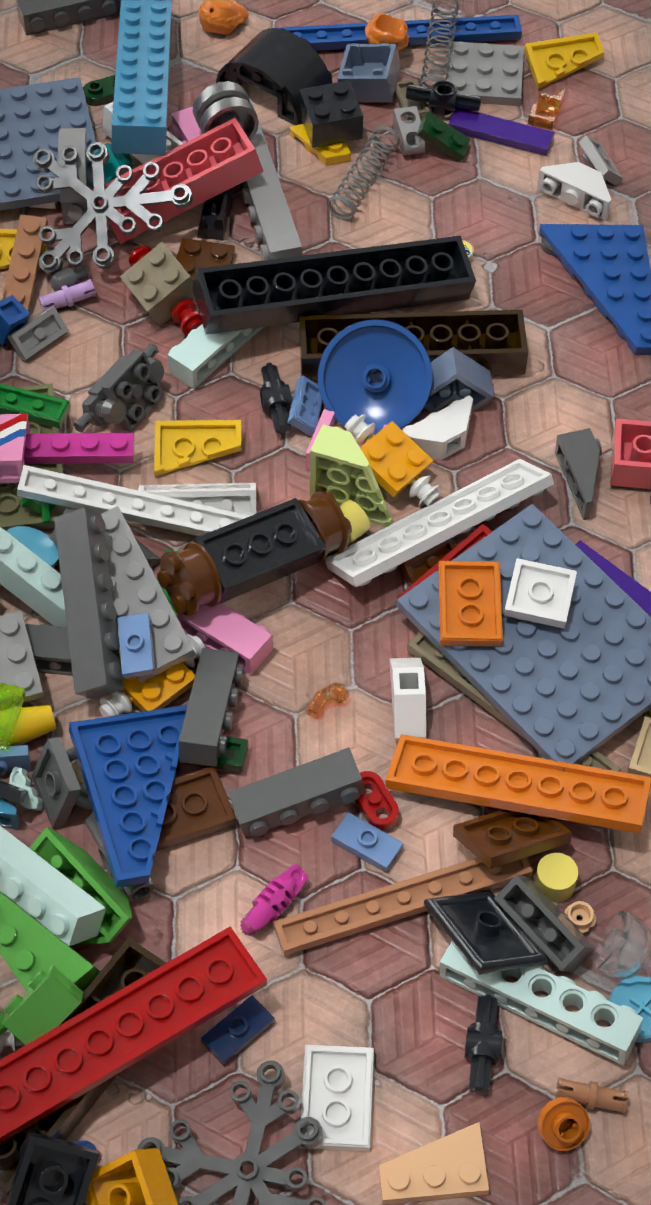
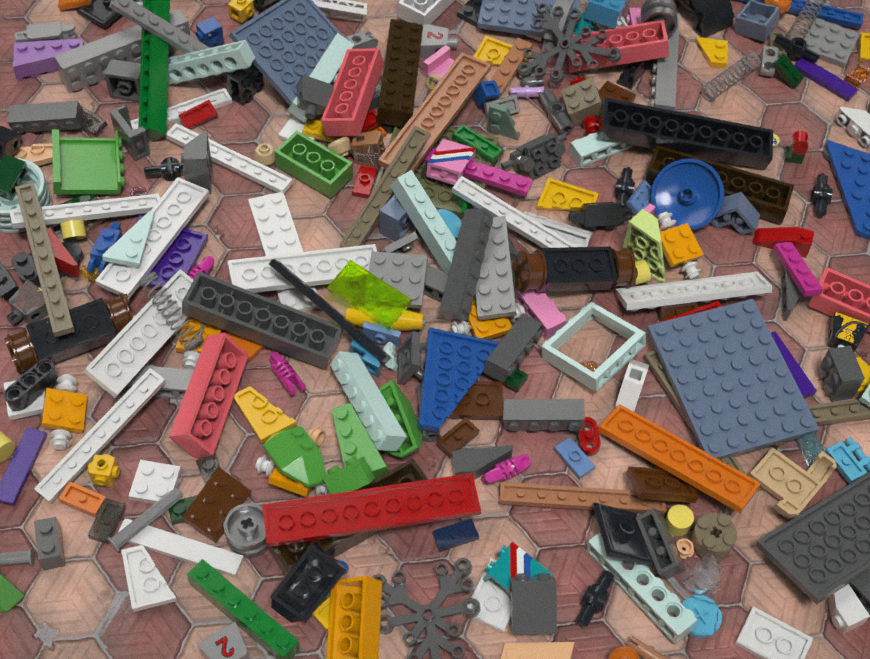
camera: 20 degrees right, 0 degrees up
medium blue plate [118,613,155,679] -> none
black brick [299,80,363,148] -> none
white slope [402,395,473,460] -> none
orange tile [438,561,503,647] -> none
white plate [504,558,577,629] -> none
none -> reddish brown plate [436,417,480,458]
none -> dark grey slope [451,445,513,480]
none -> teal panel [483,542,553,594]
none -> sand green wing [487,102,520,140]
none -> dark grey panel [510,573,557,634]
none -> dark grey piece [539,89,574,135]
none -> light aqua window [542,302,646,392]
none -> black hinge [567,202,632,230]
none -> dark tan brick [690,513,737,562]
none -> red slope [753,227,815,258]
none -> dark pink plate [773,242,823,297]
none -> leg [784,131,808,164]
none -> black axle [811,173,833,217]

